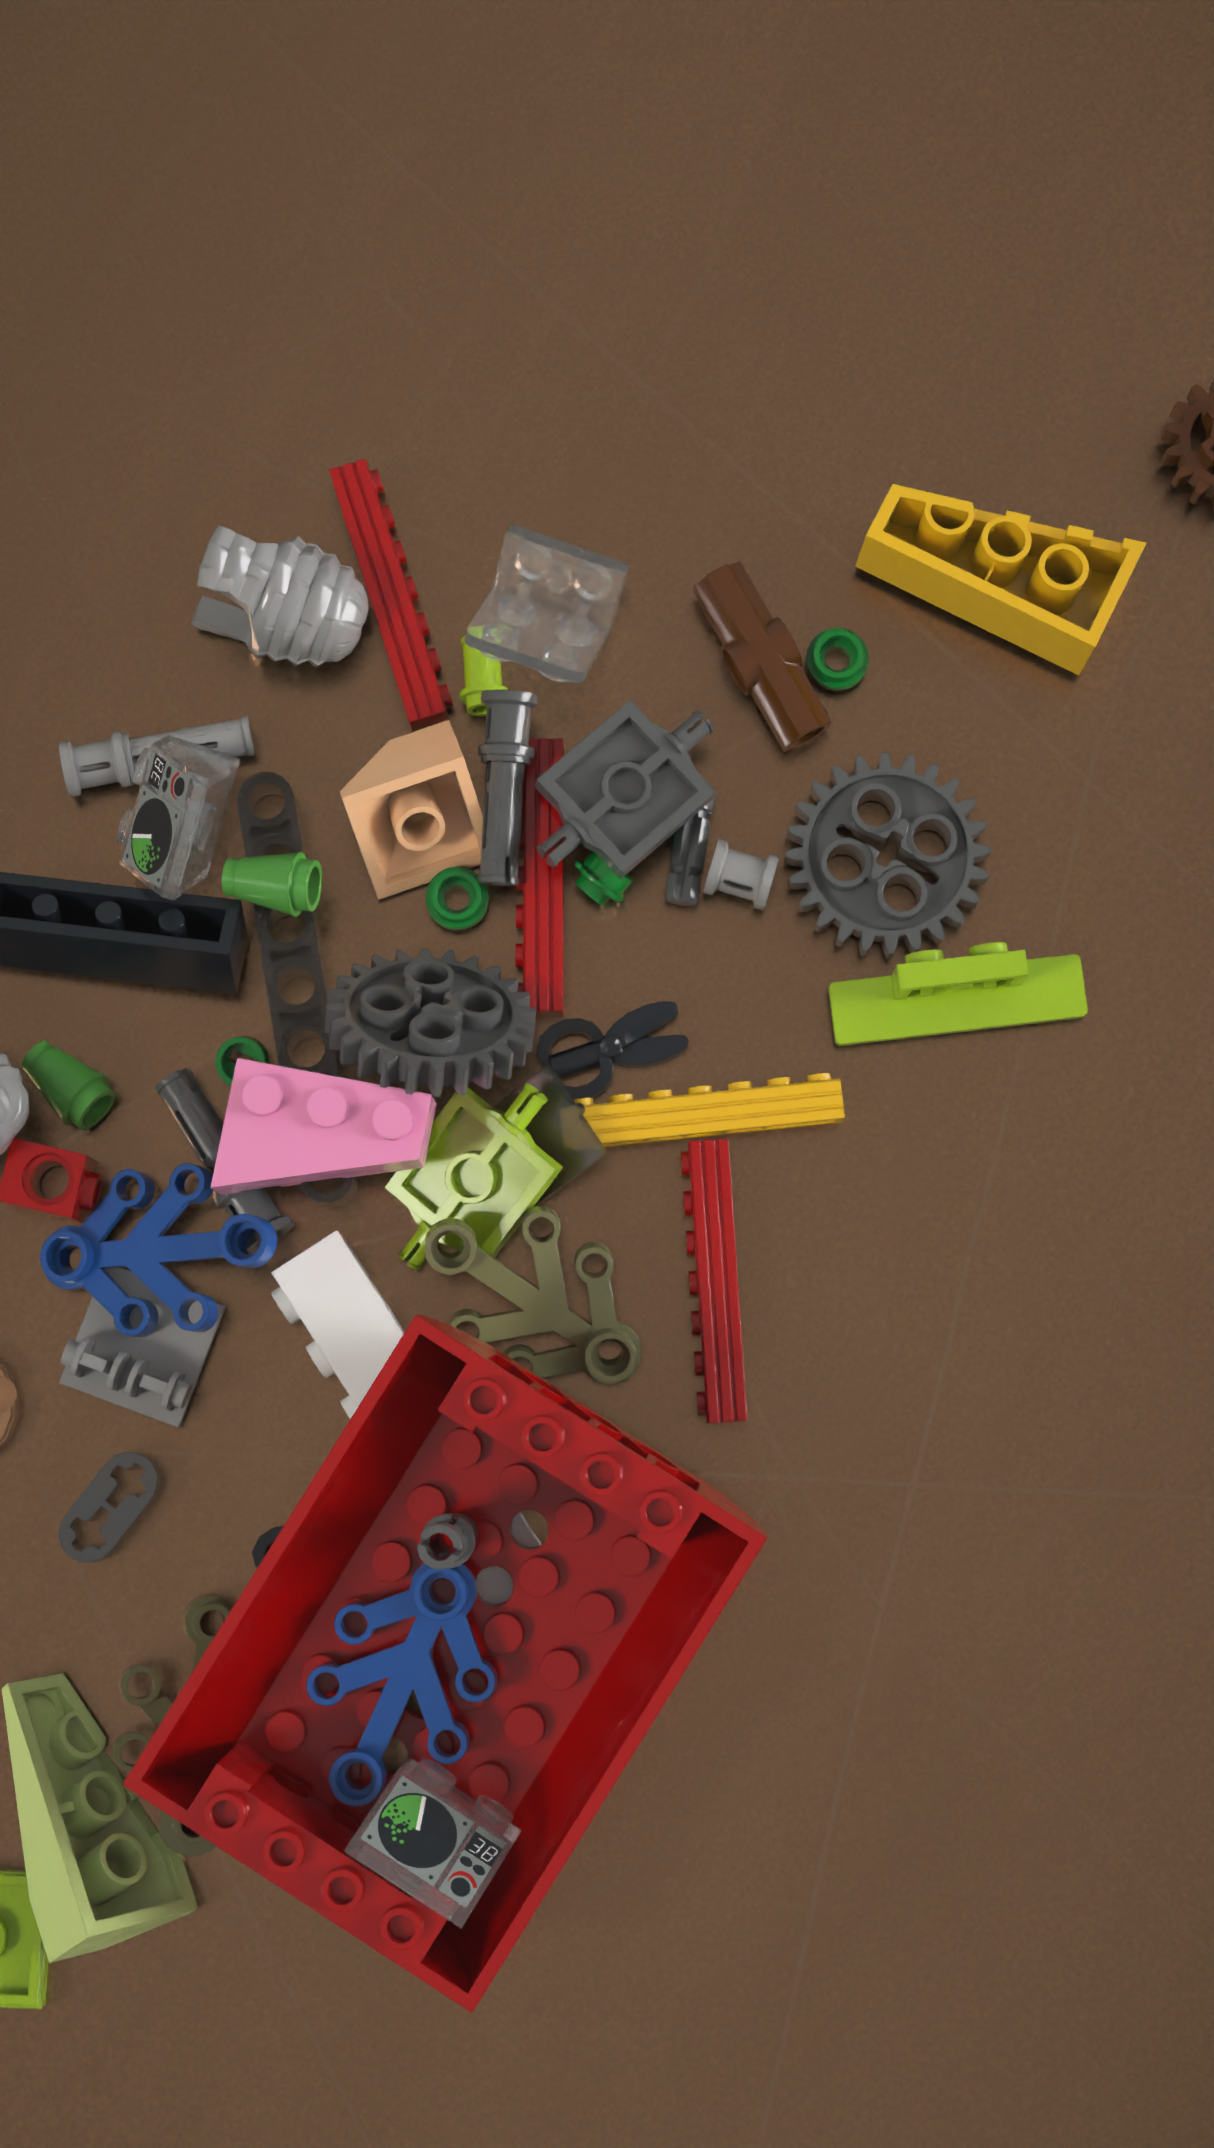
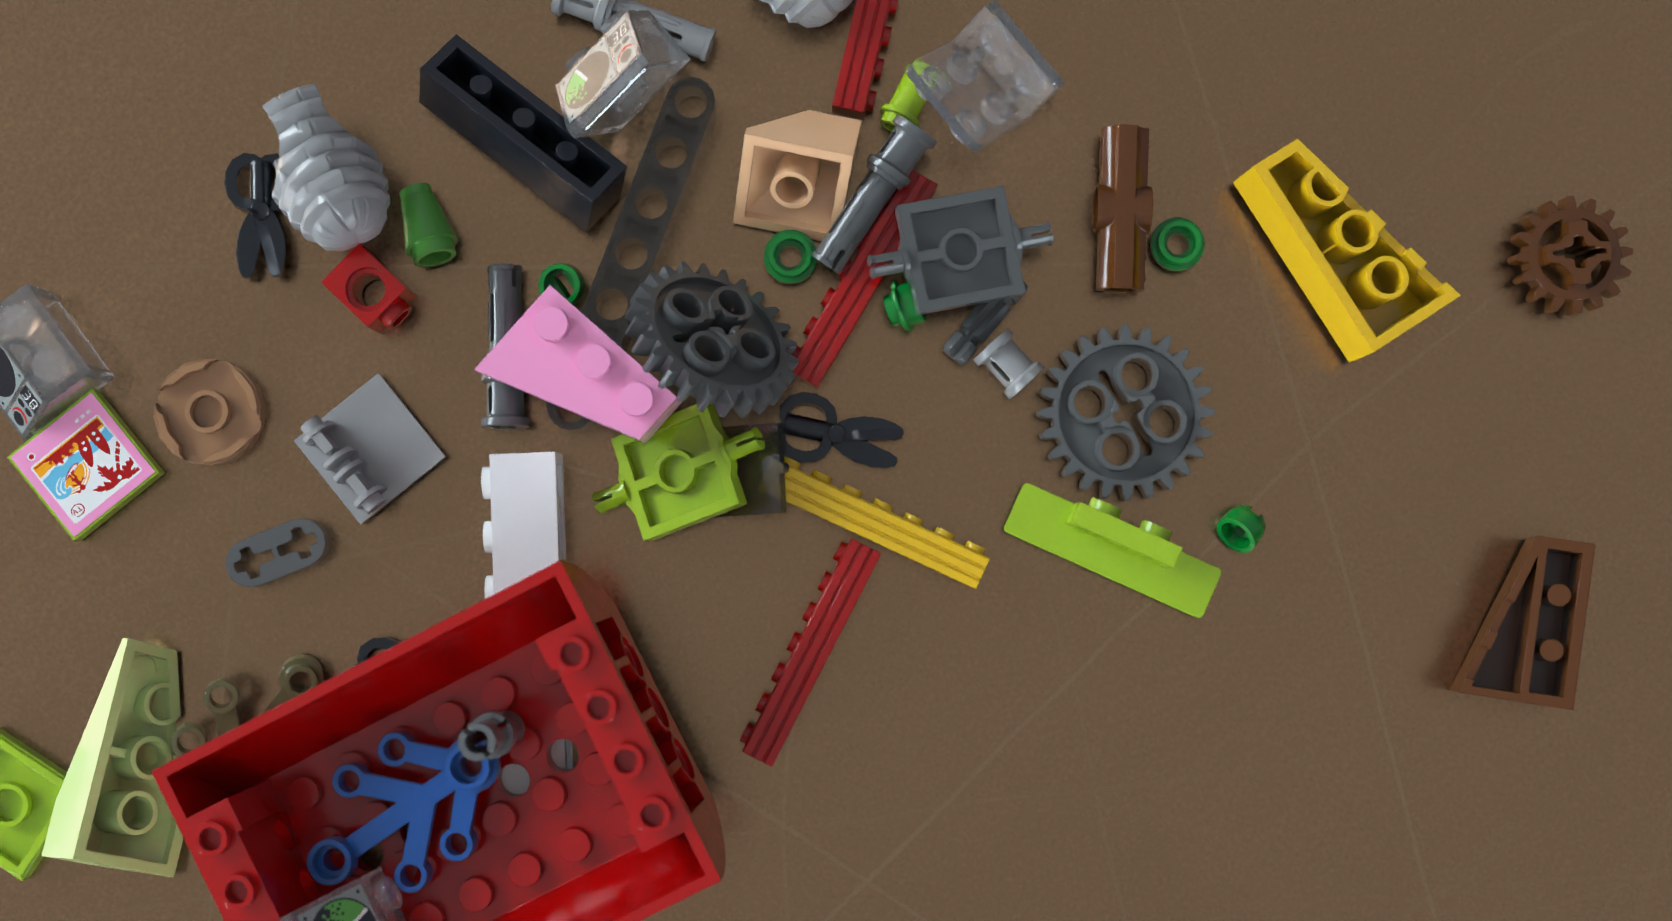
camera: 25 degrees right, 5 degrees up
blue plant [40,1163,277,1337] -> none
bright green cone [222,852,322,916] -> none
olive plant [425,1206,642,1384] -> none
none -> green hinge [1217,505,1266,553]

